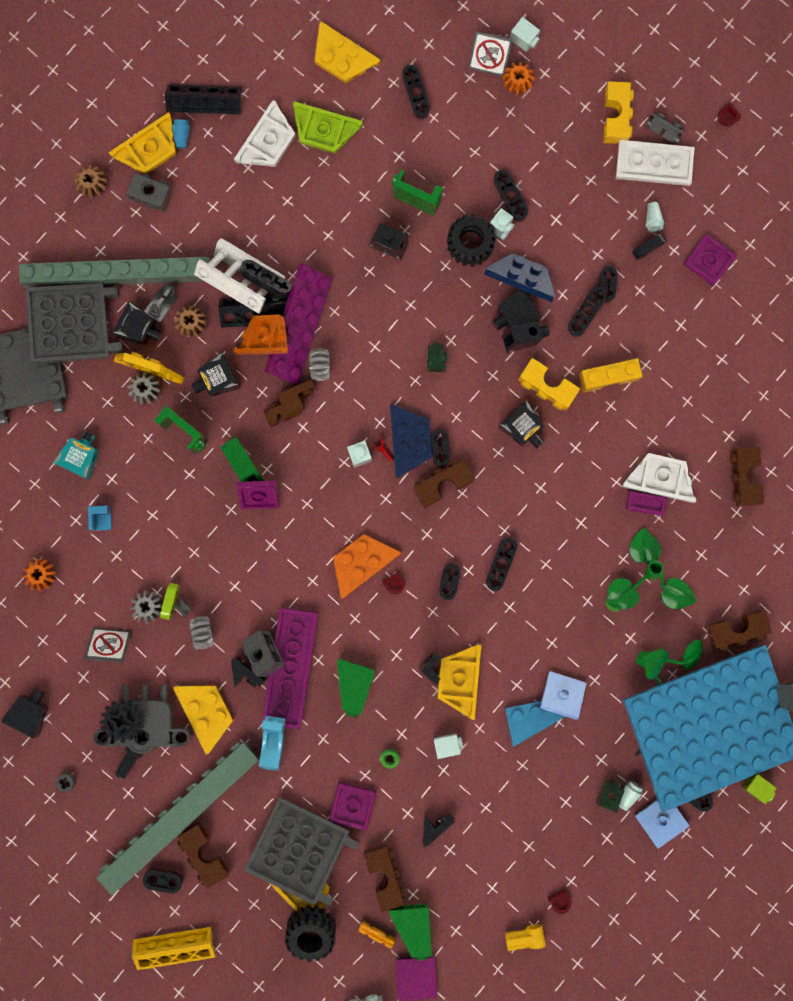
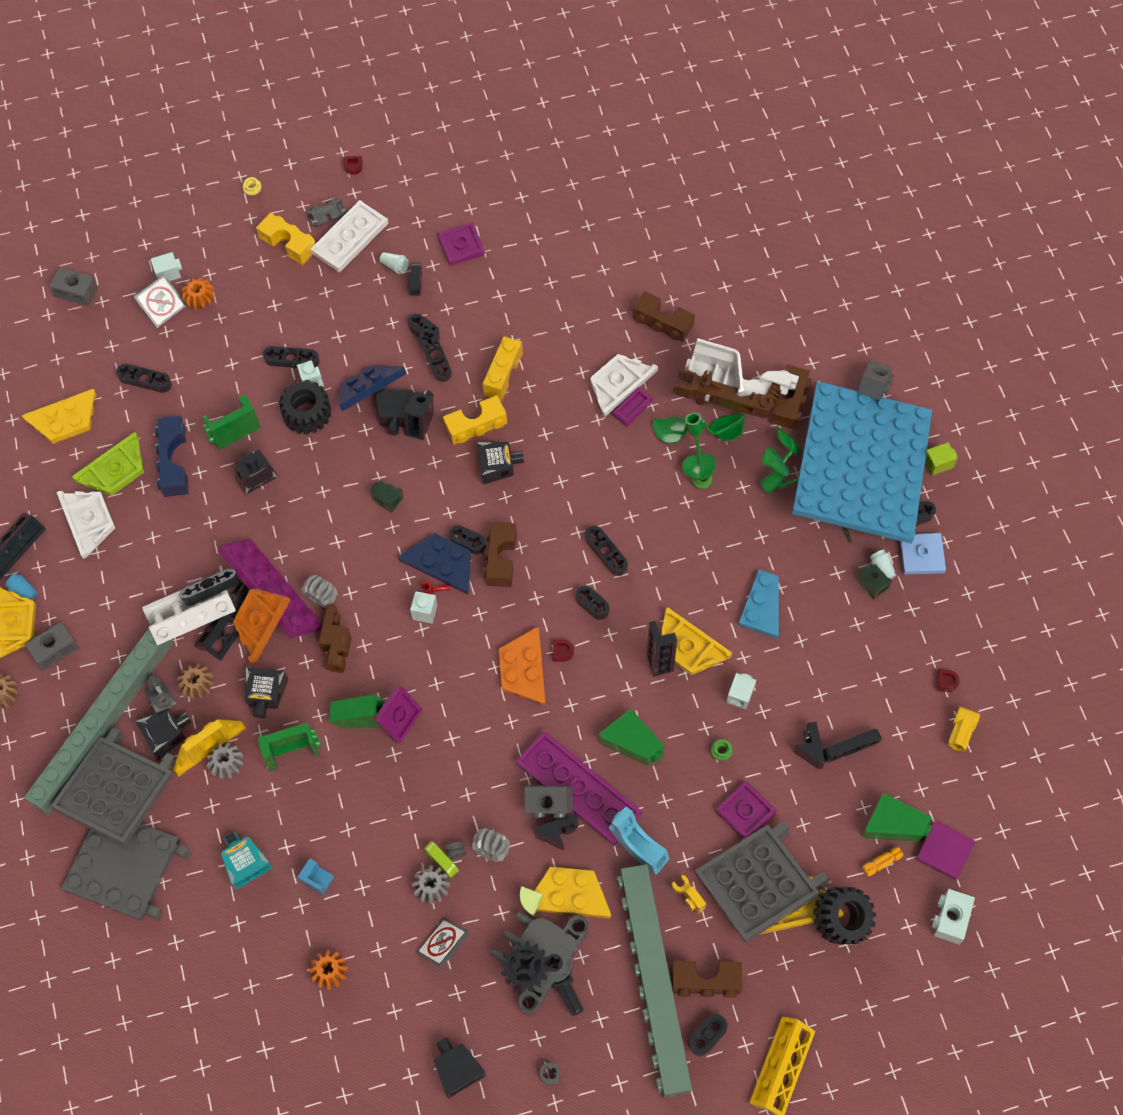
camera: 55 degrees left, 20 degrees down
reddish brown arch [364,844,407,912] -> none
light blue plate [540,671,586,720] -> none
none -> dark blue arch [155,415,188,497]
none -> light yellow plate [243,177,261,195]
none -> yellowish green tile [520,887,543,916]
none -> yellow plate [672,875,706,914]
none -> piece [673,338,799,418]
none -> black beam [823,729,882,763]

